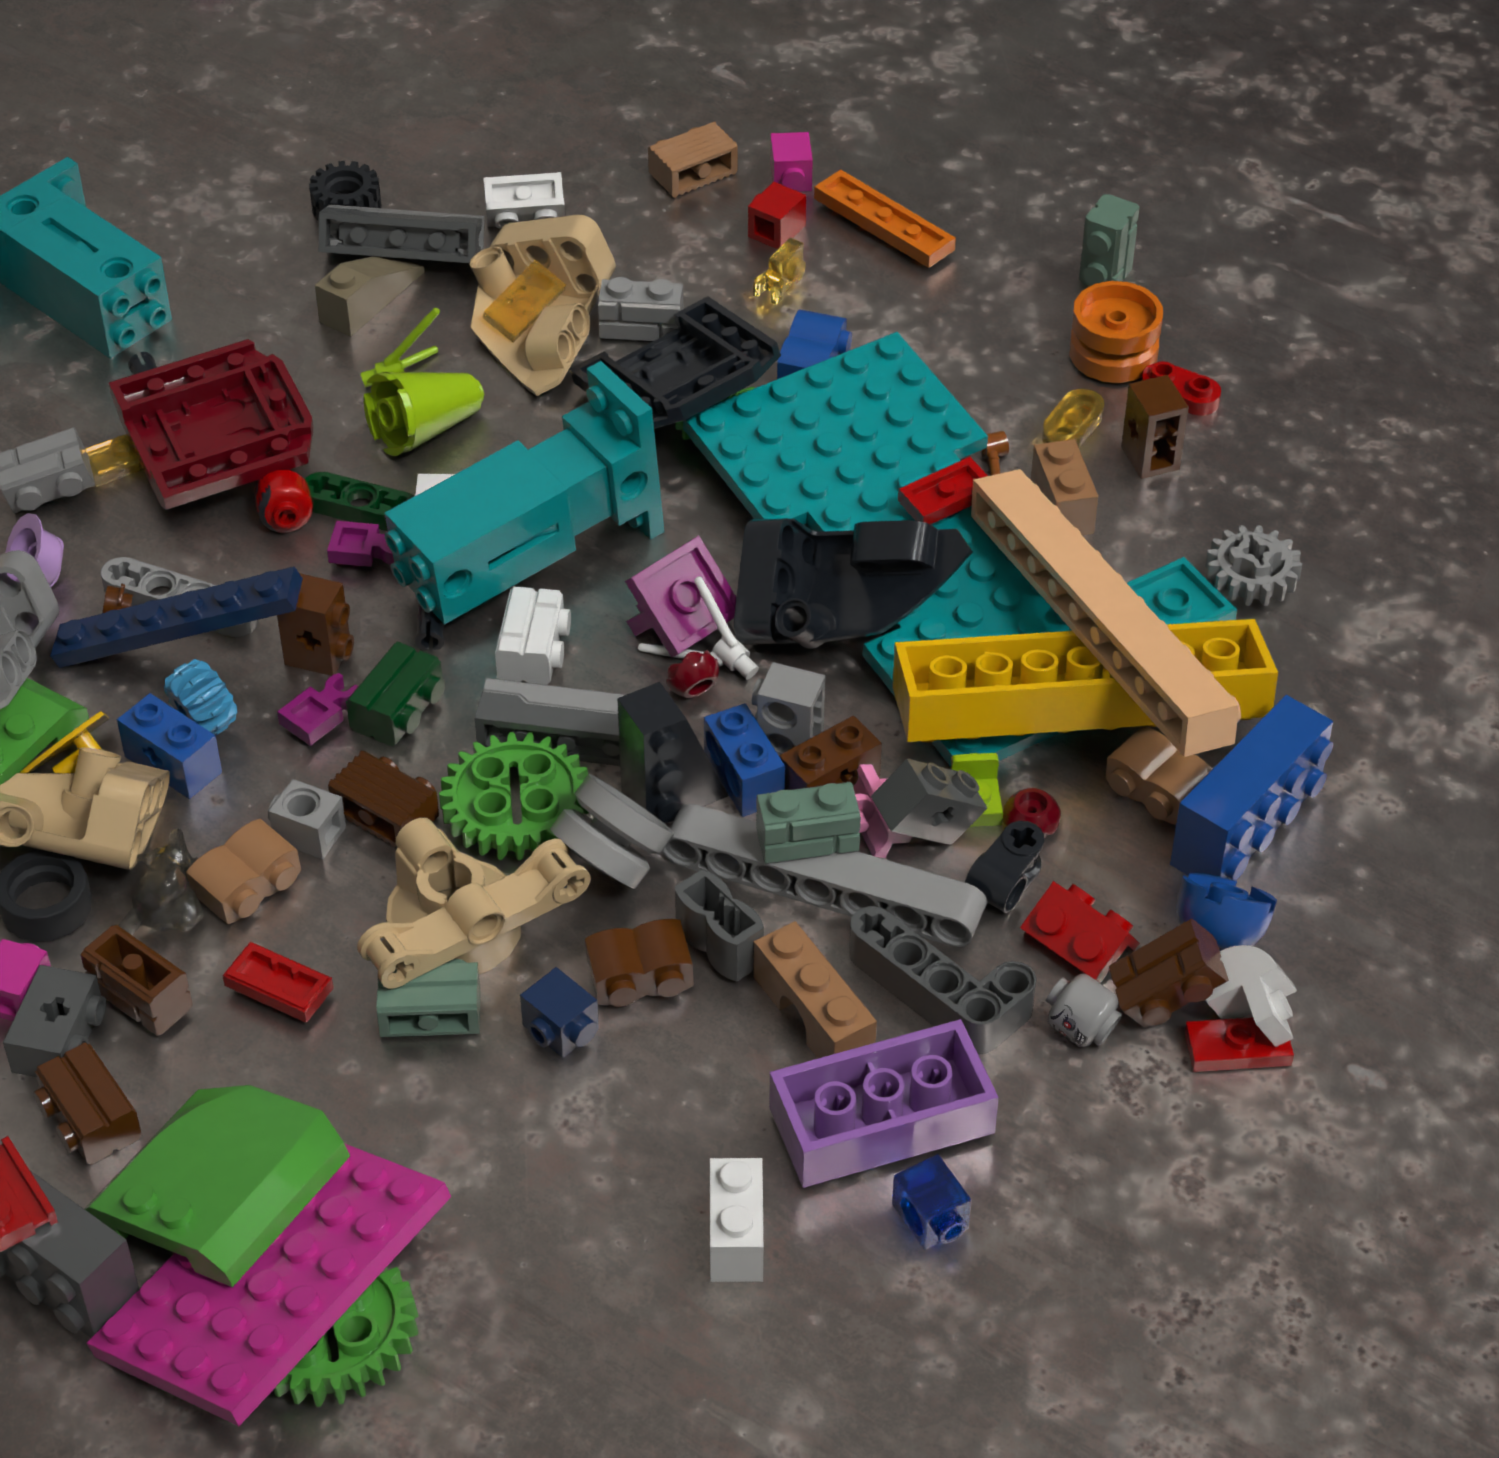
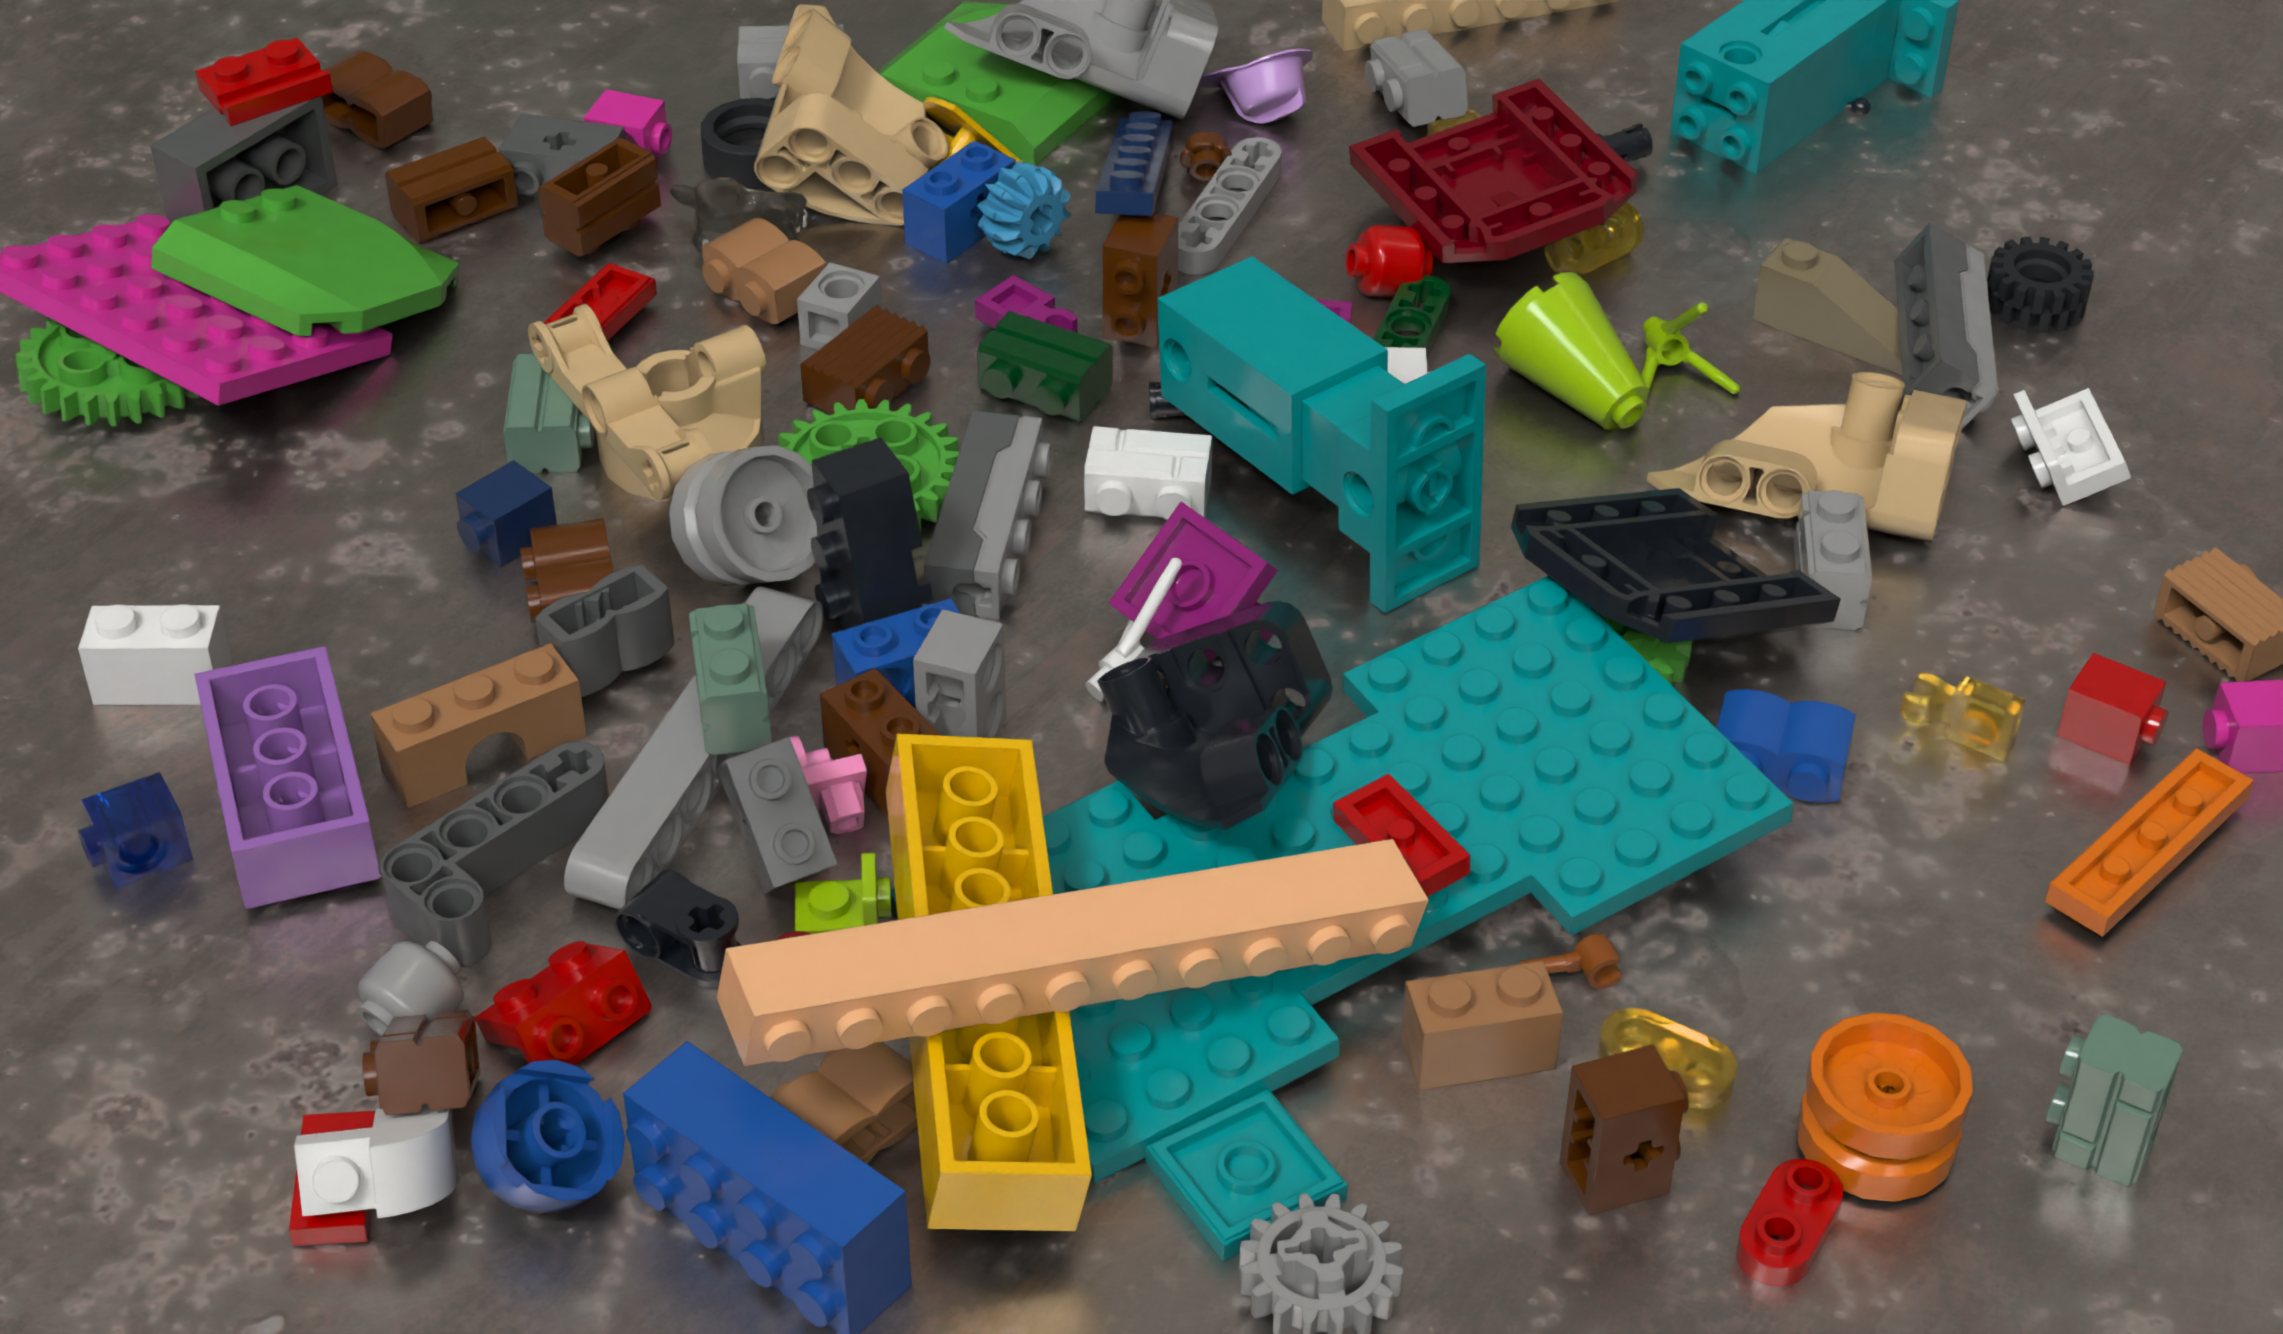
camera: 90 degrees right, 5 degrees down
clear yellow plate [483,260,566,343] -> none
dark red plate [665,650,719,698] -> none

